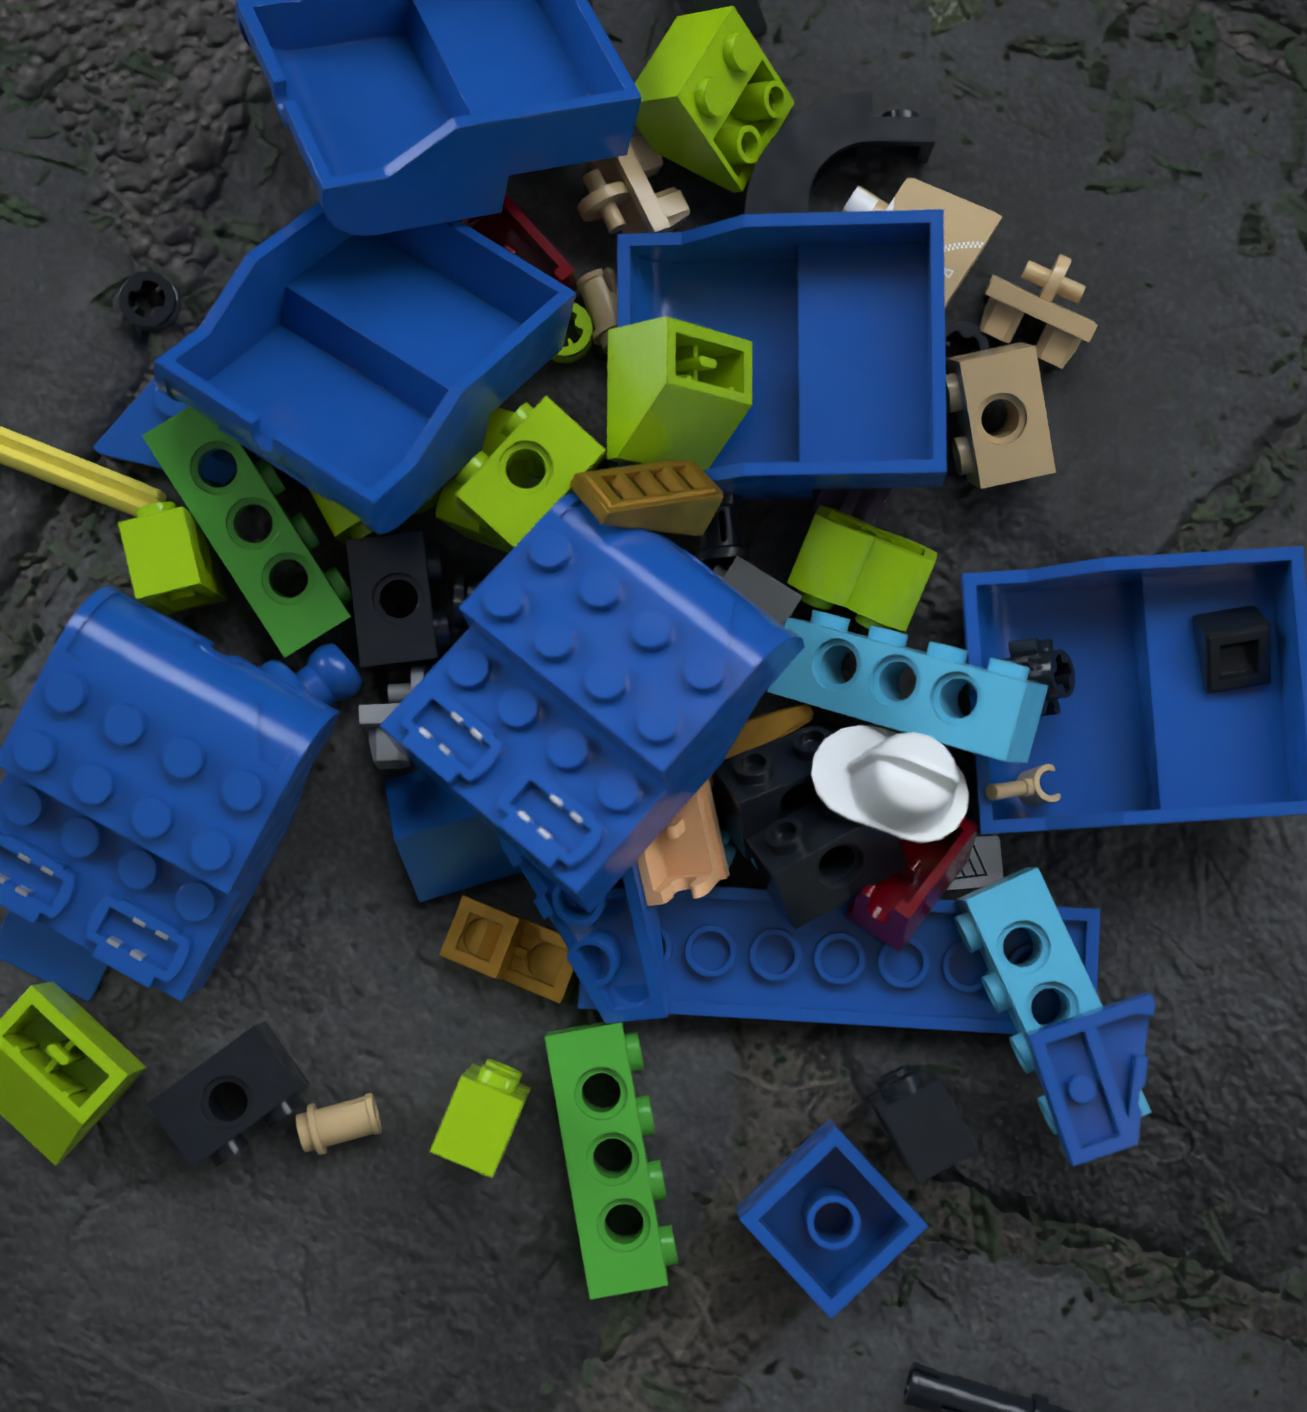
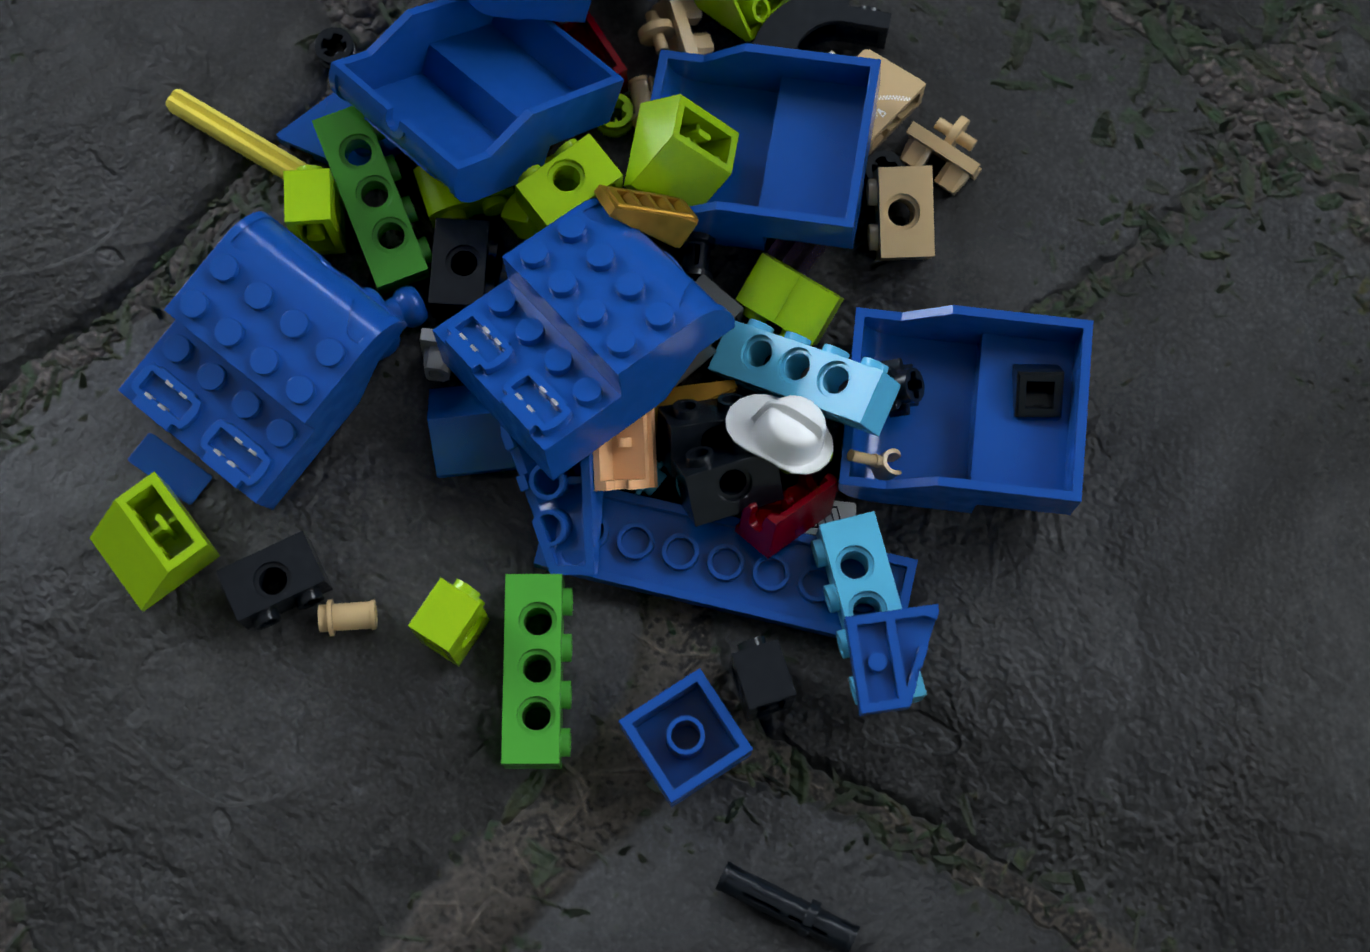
camera: 10 degrees right, 10 degrees down
pearl gold slope [439,895,578,1005] -> none

